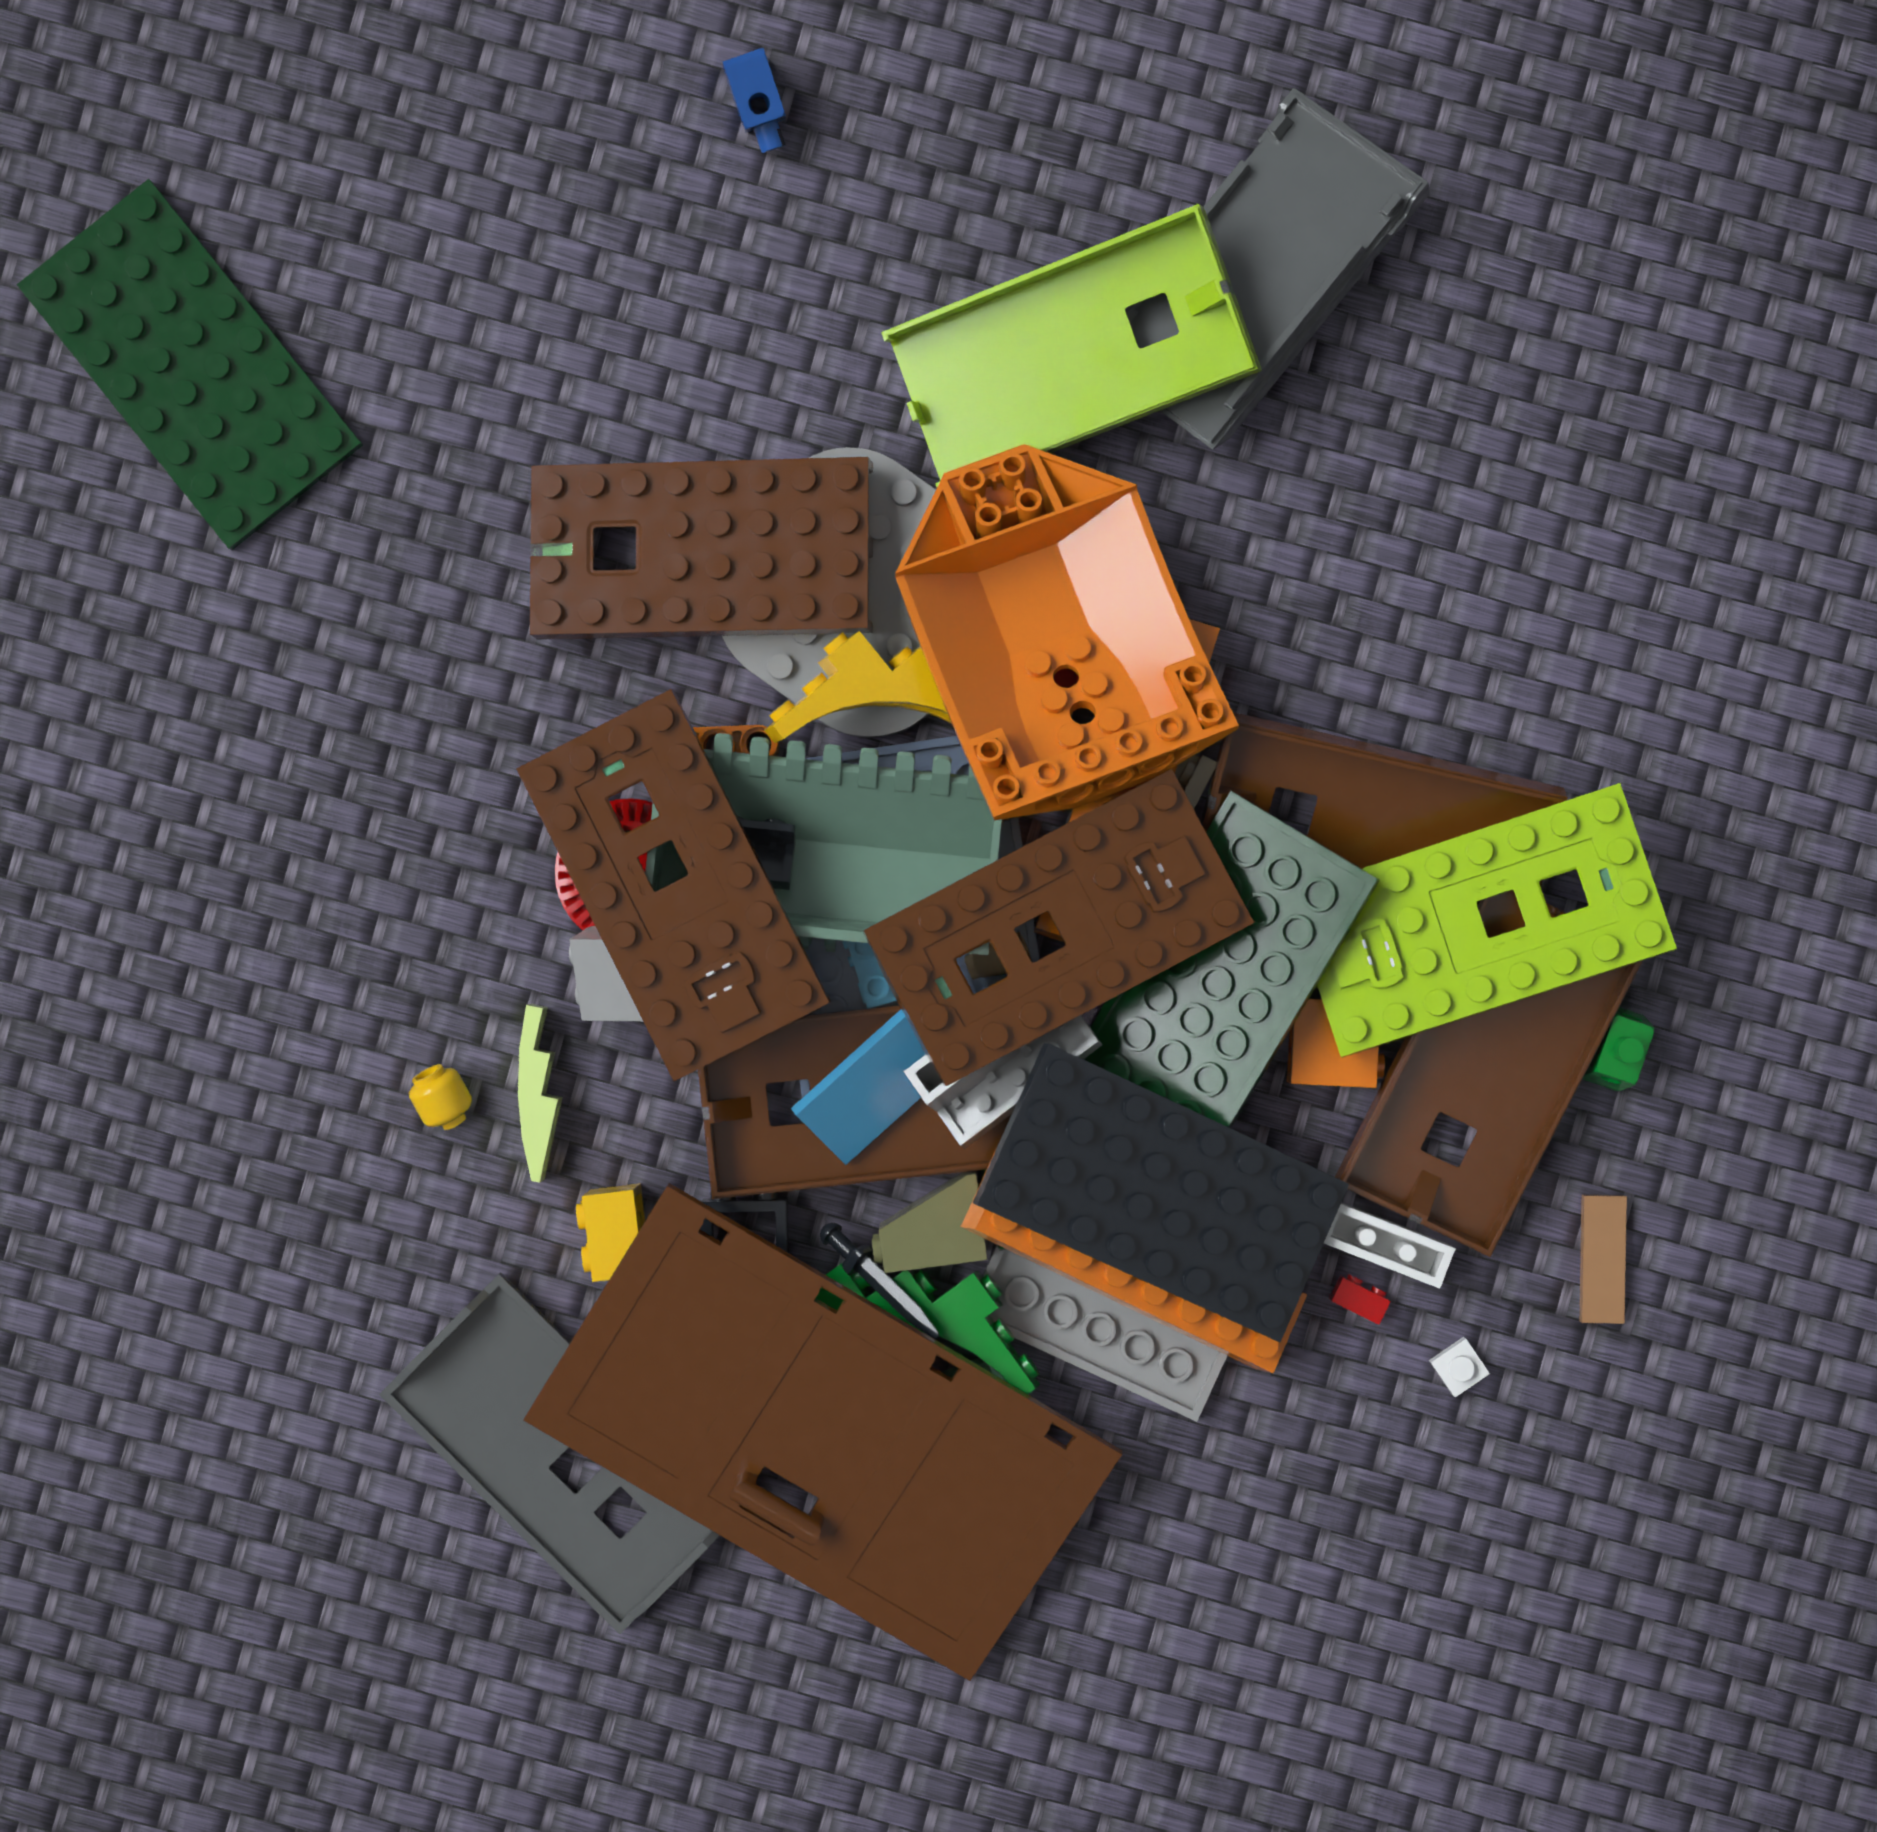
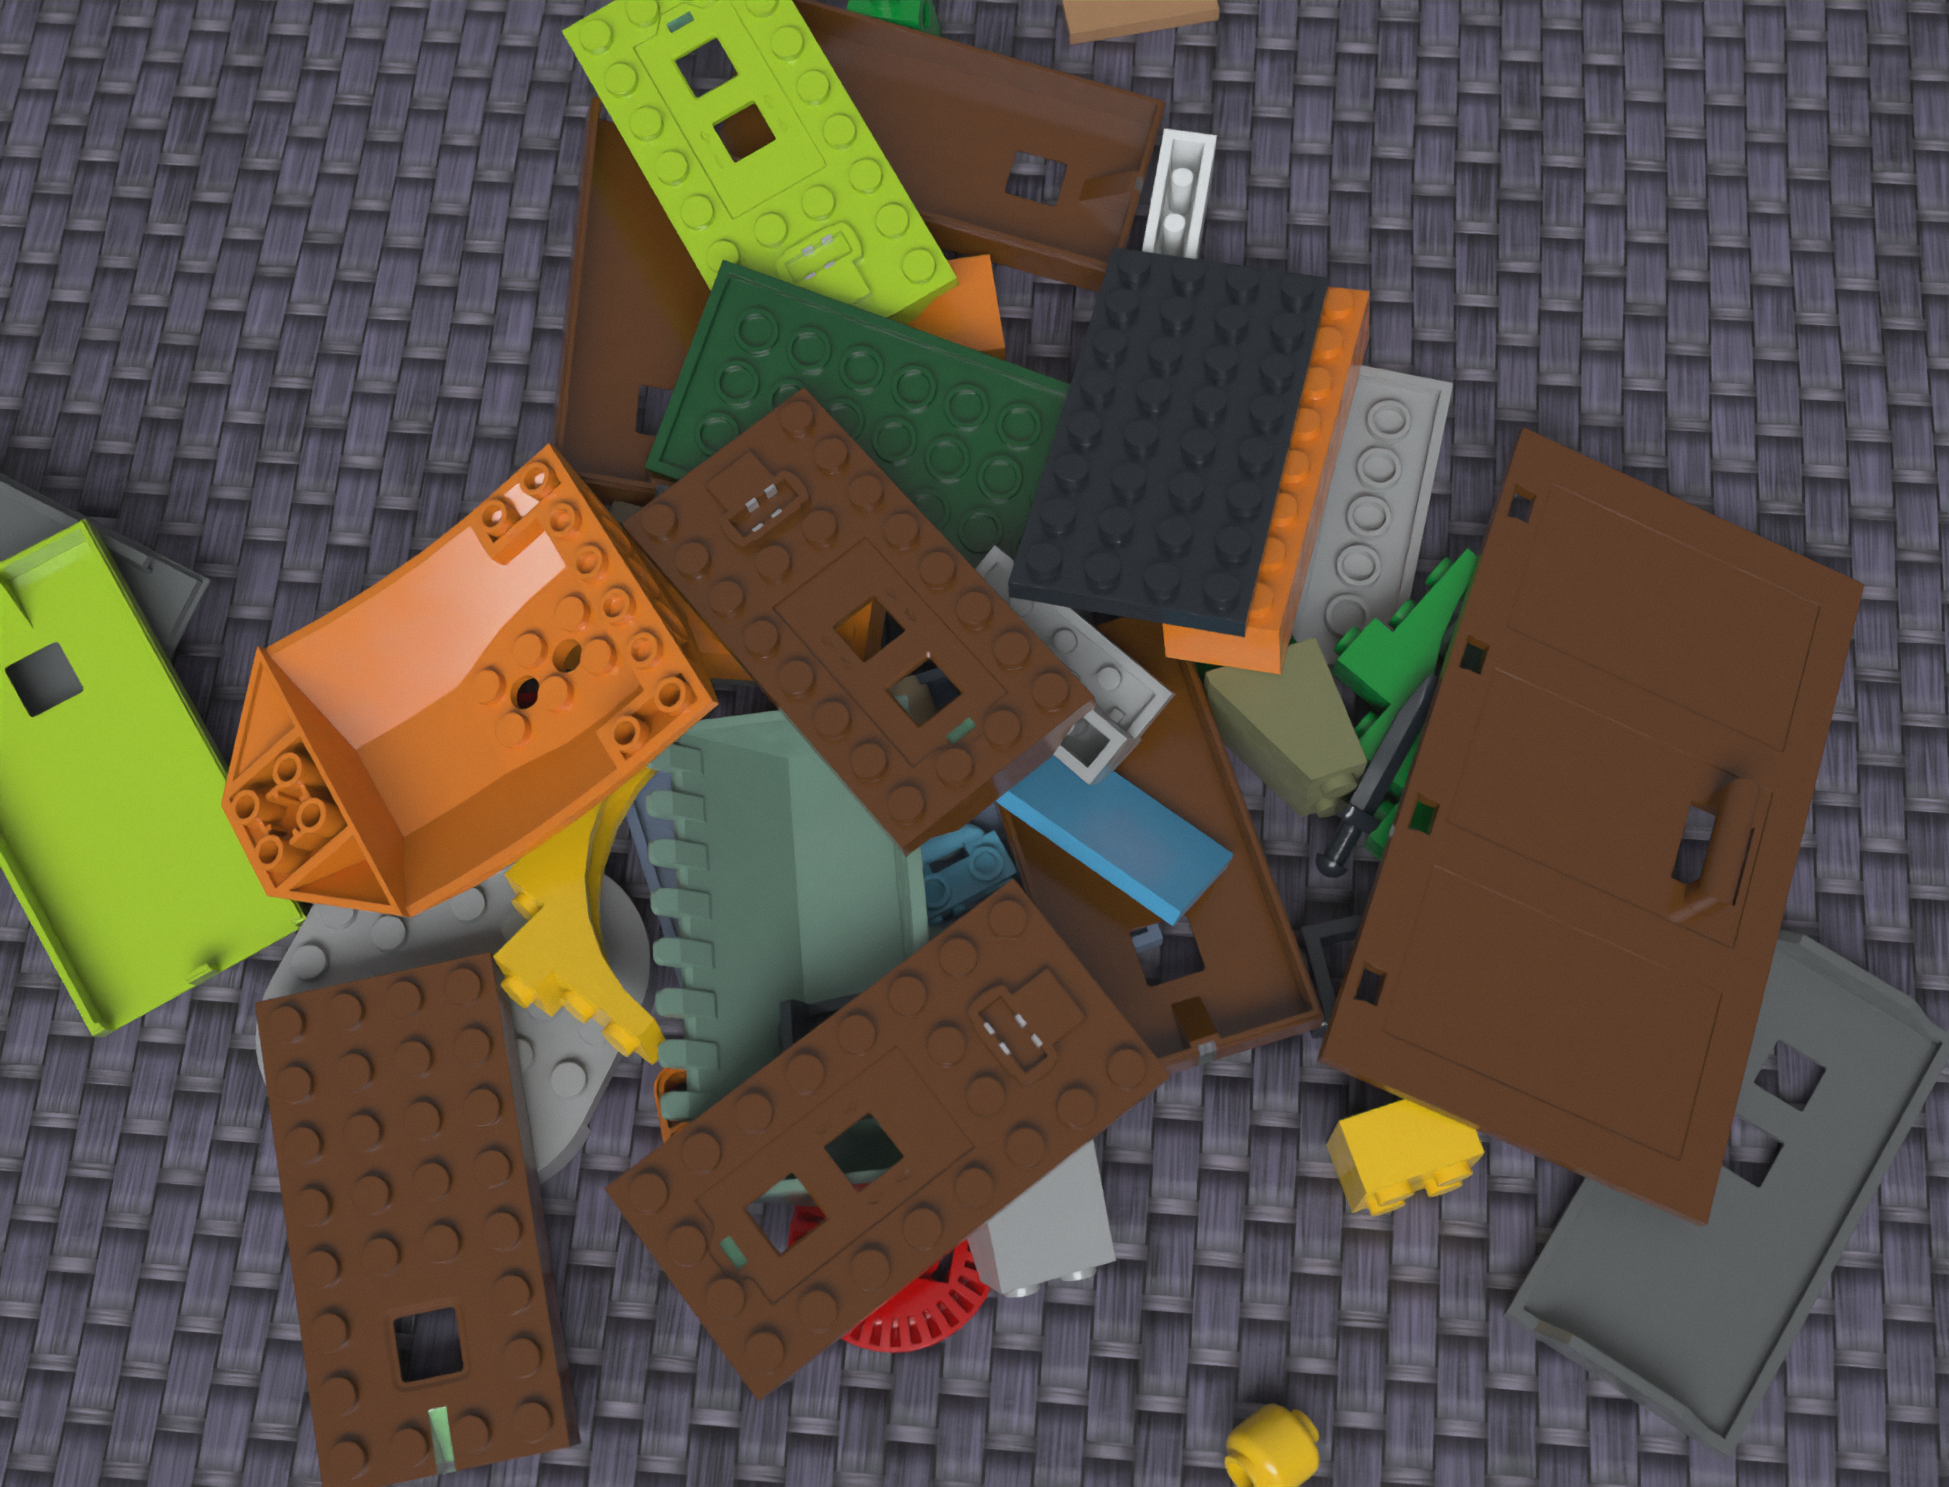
camera: 100 degrees left, 20 degrees down
yellowish green slope [518,1004,563,1183] -> none
red piece [1329,1274,1391,1325] -> none
white plate [1429,1337,1490,1397] -> none

